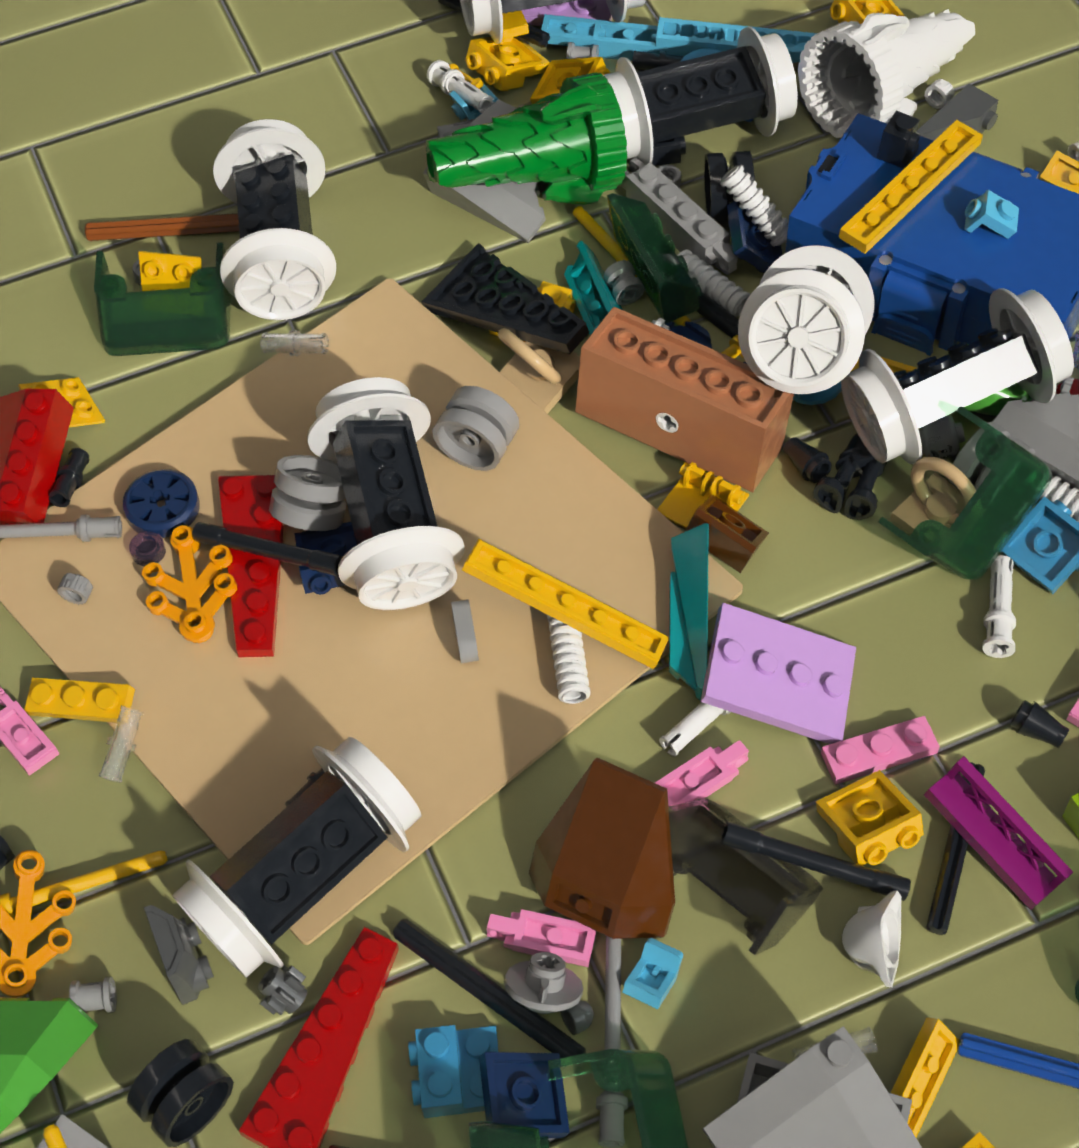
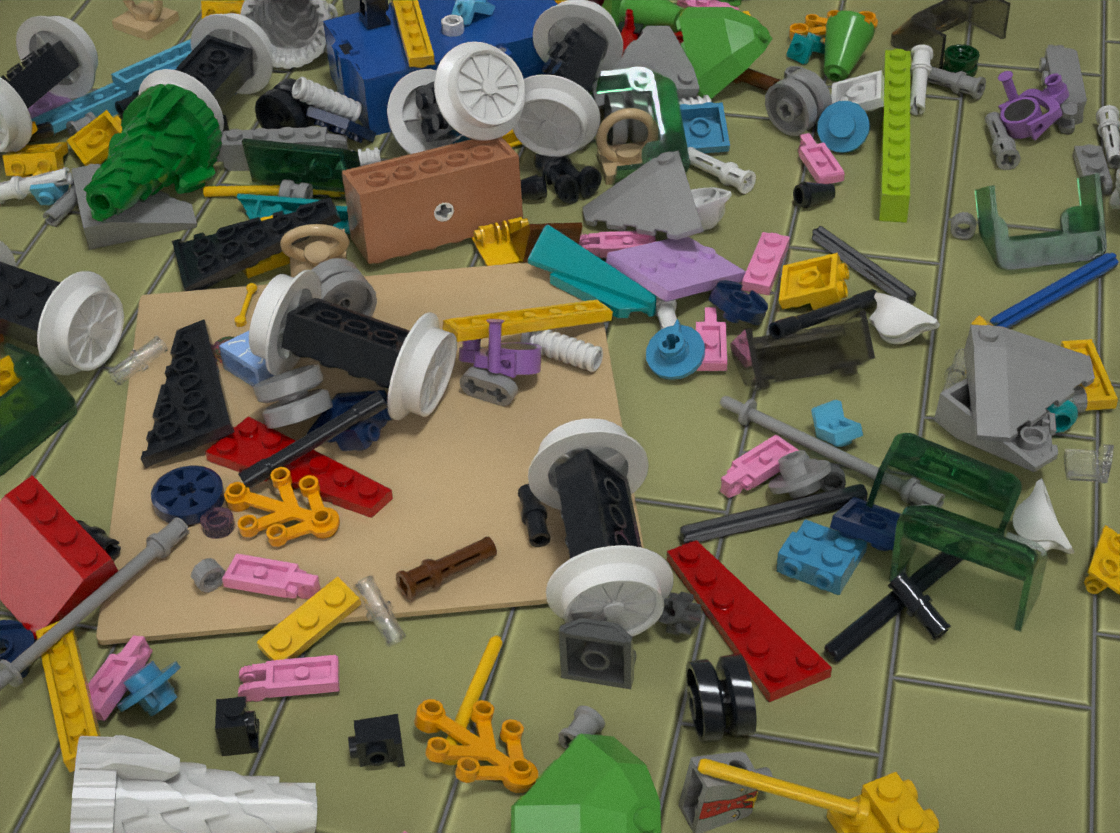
camera: 55 degrees left, 15 degrees down
reddish brown wedge [529,757,675,939] -> none
magenta fence [924,756,1073,910] -> none
none -> black wing [141,319,235,468]
none -> bright pink hinge [222,554,321,599]
none -> yellow hinge [234,283,257,327]
none -> reddish brown pin [396,536,497,601]
none -> white axle [441,15,464,37]
none -> medium lavender piece [459,319,542,378]
none -> bright pink hinge [579,231,656,258]
none -> light grey slope [582,151,704,240]
none -> dark azure piece [646,319,705,380]
none -> white hat [691,187,732,230]
none -> dark blue plate [709,280,768,326]

